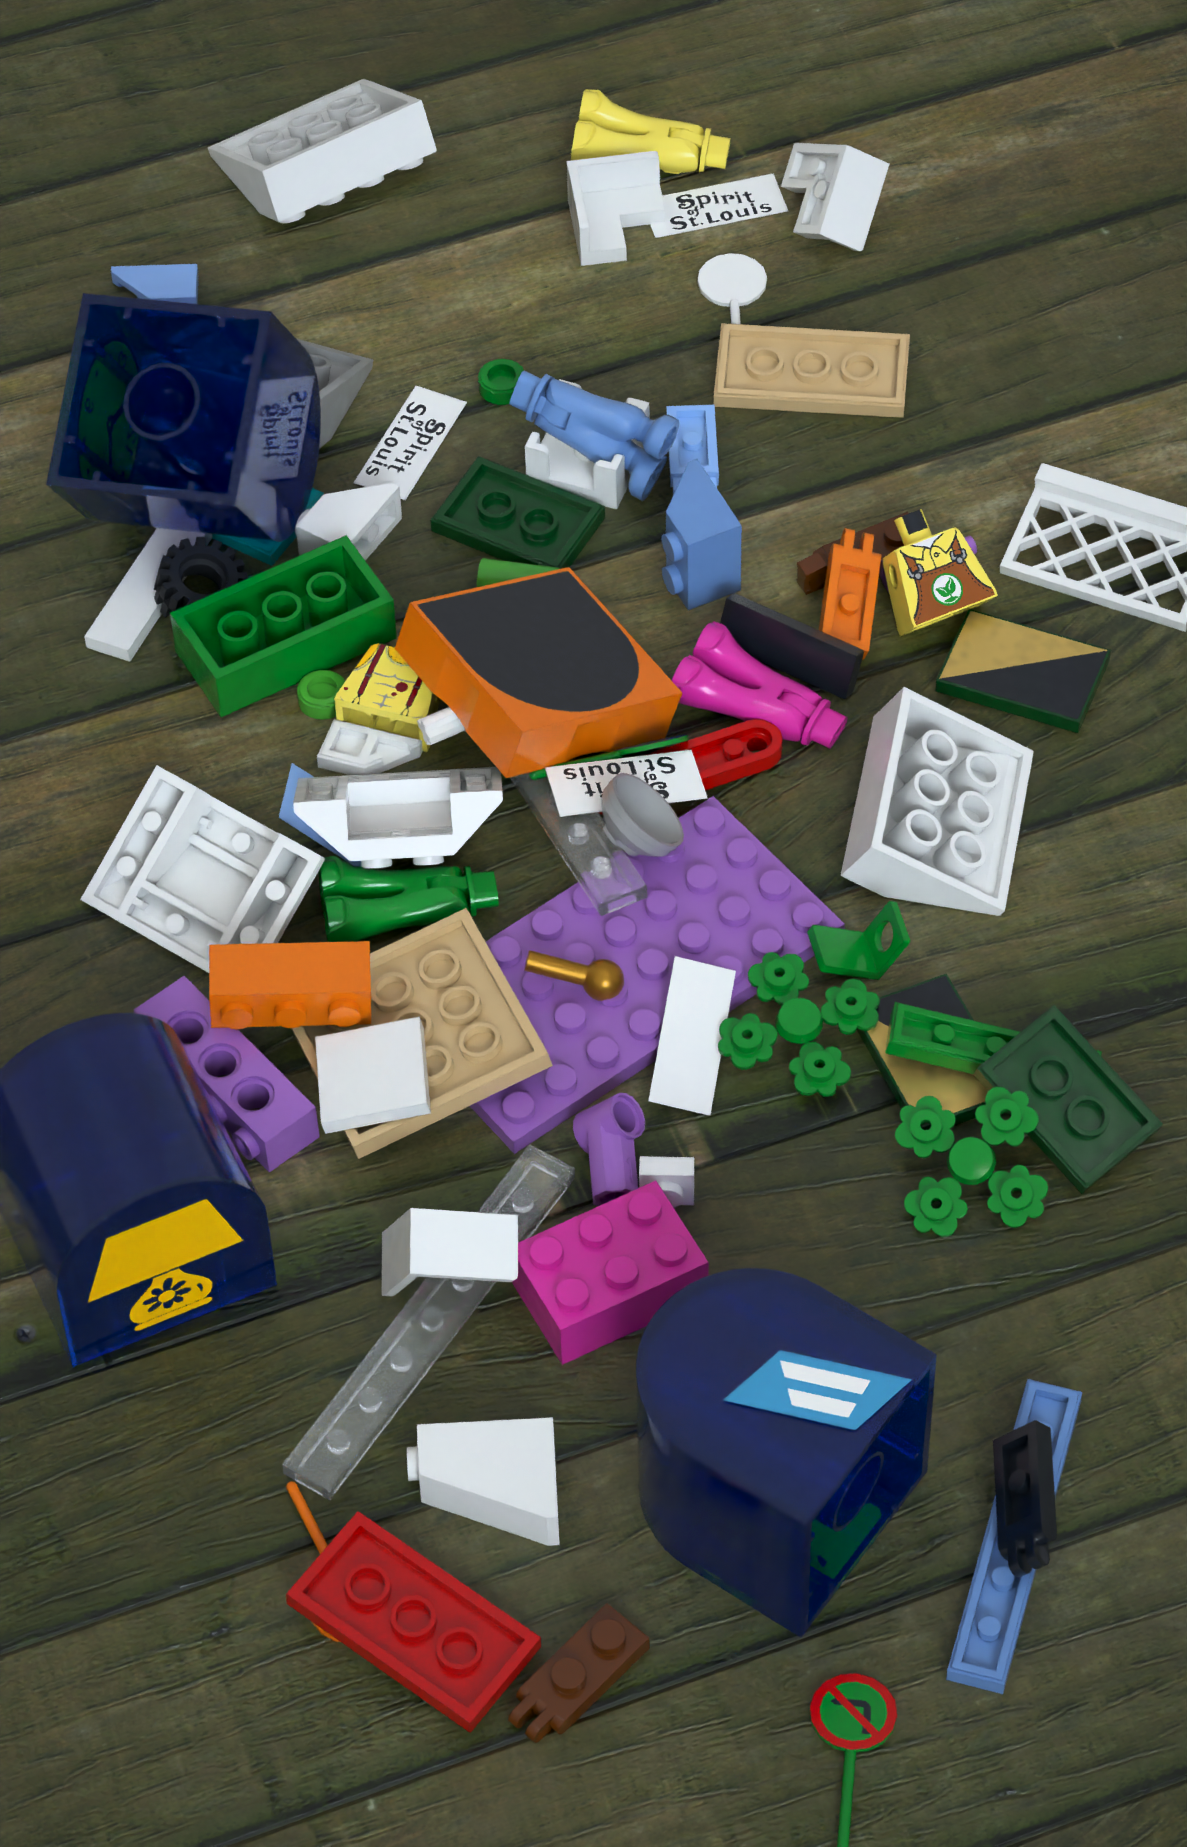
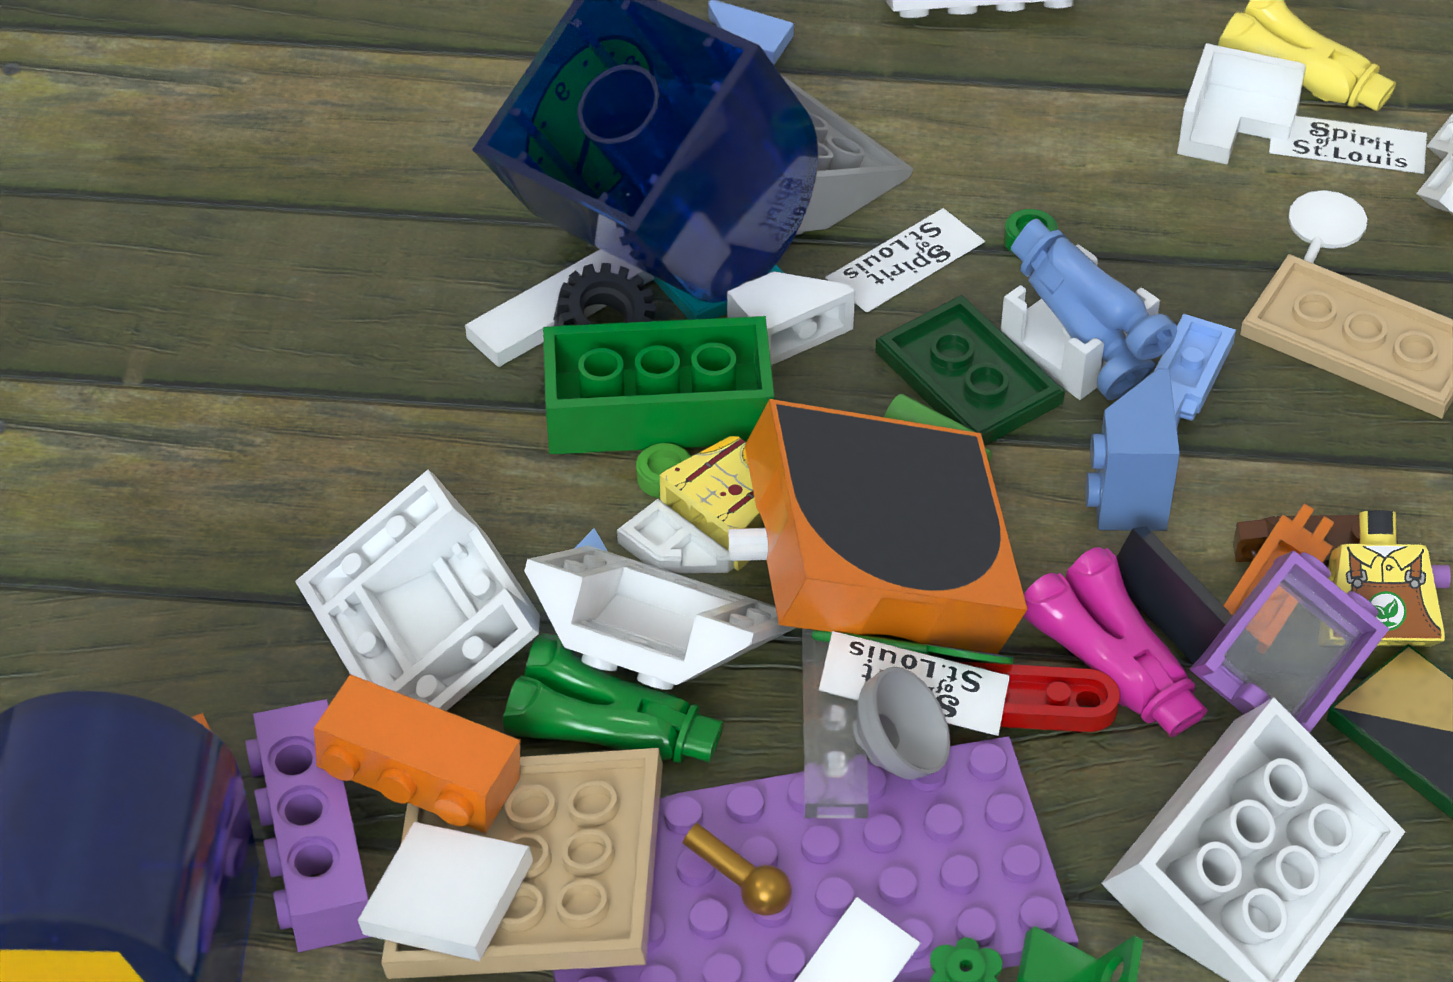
camera: 25 degrees right, 5 degrees down
none -> window [1189,551,1389,733]

